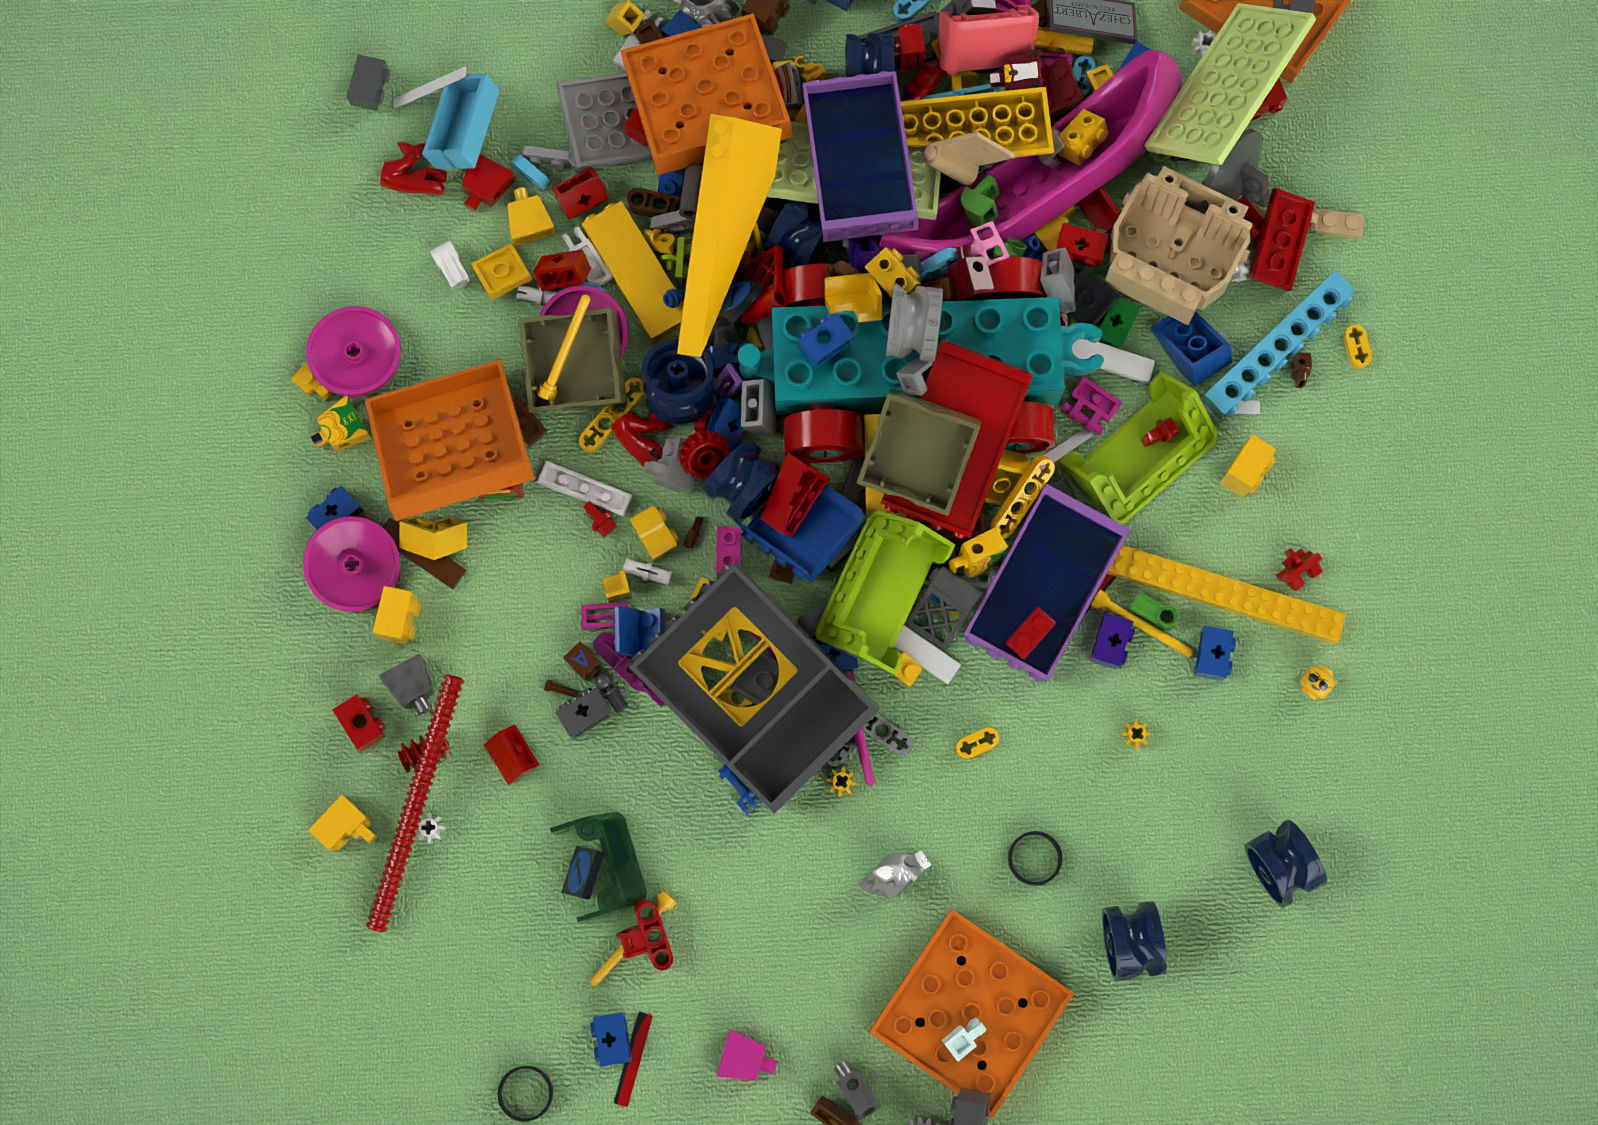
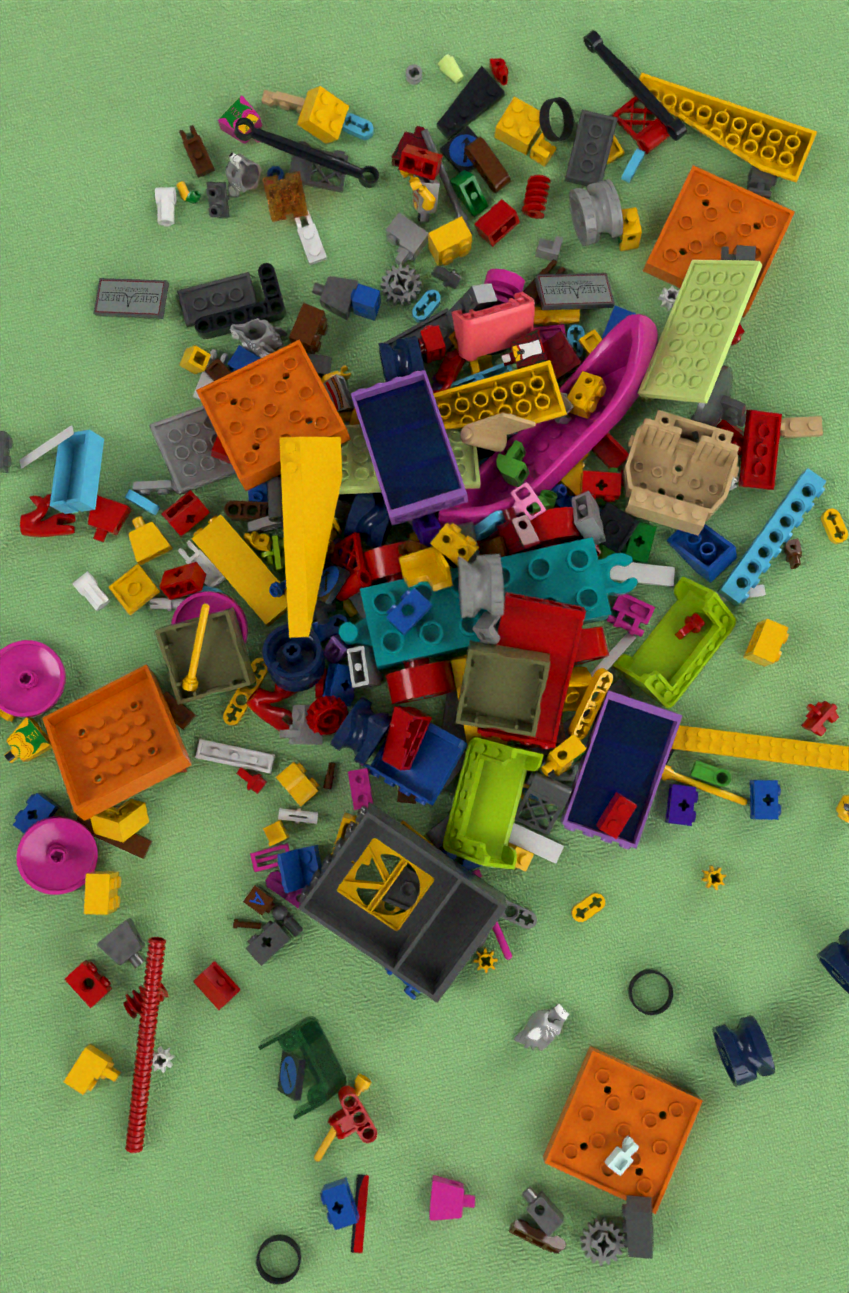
camera: 10 degrees left, 5 degrees up
yellow gear [800,61,829,83] -> none

